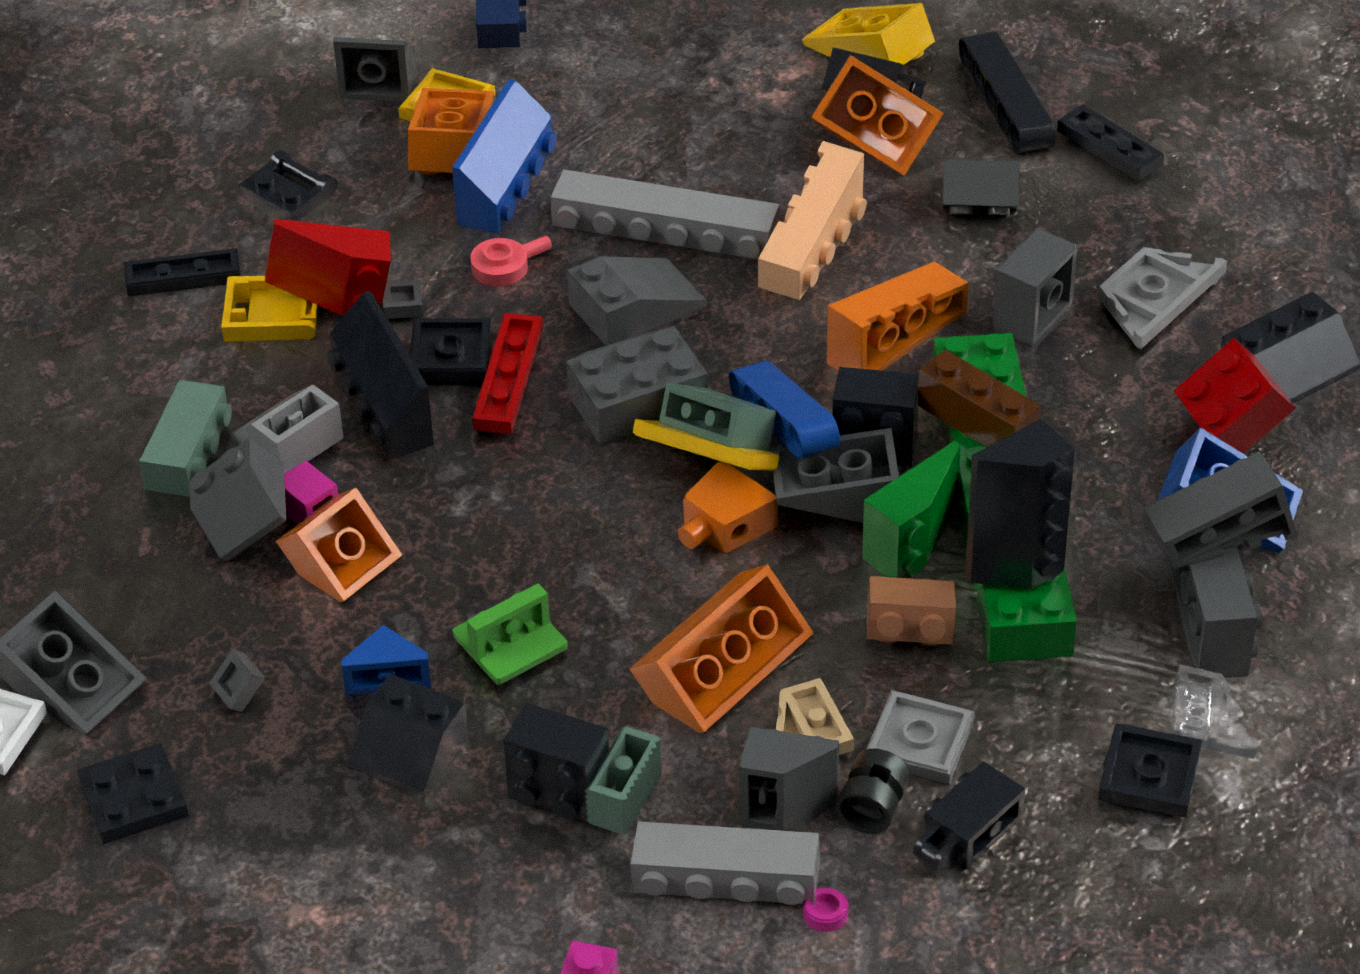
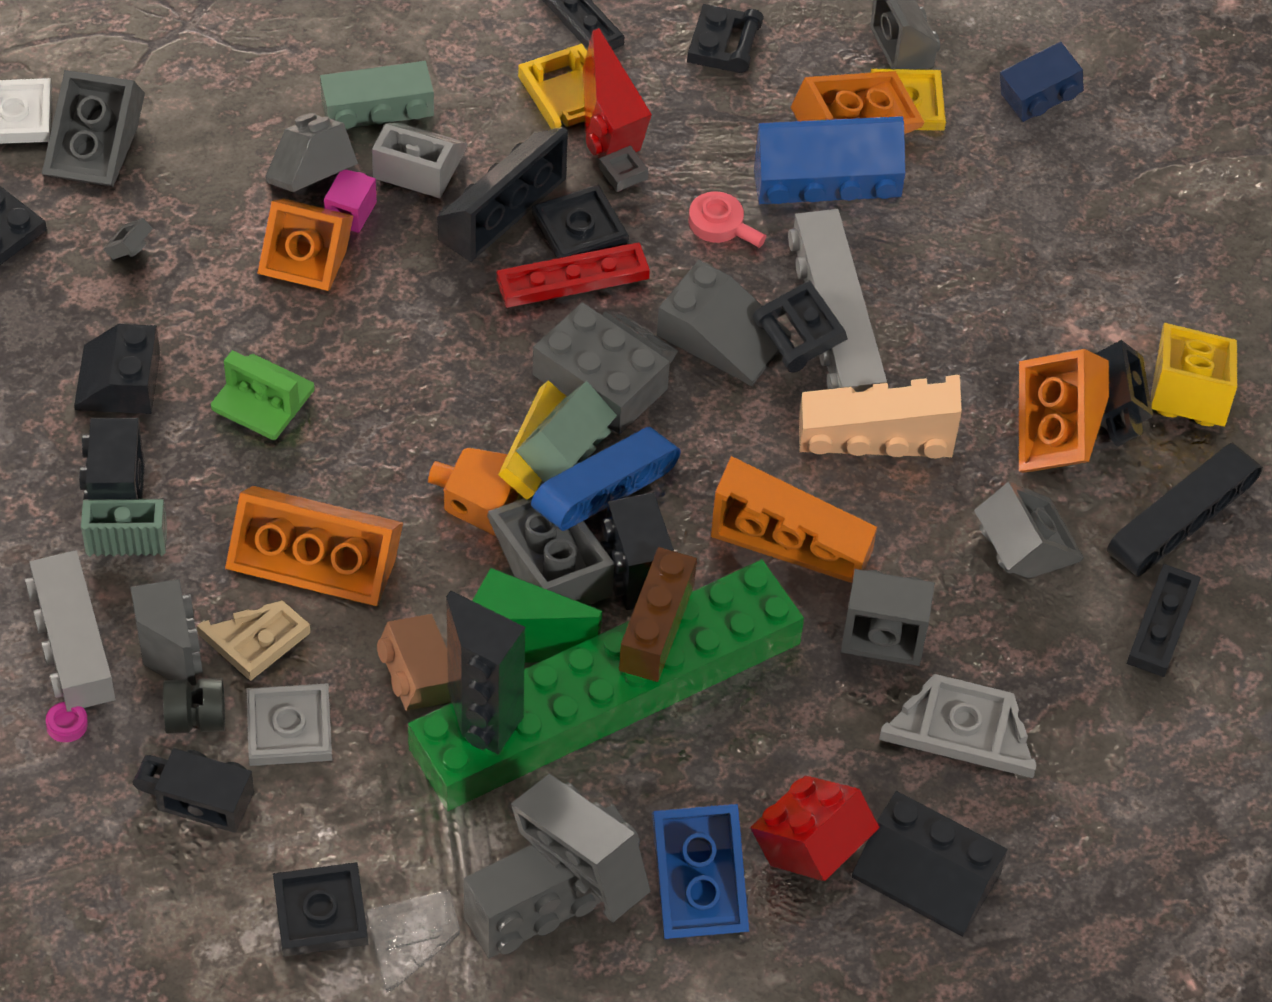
camera: 60 degrees right, 10 degrees up
blue slope [341,625,431,695] -> none
none -> black plate [753,280,848,373]

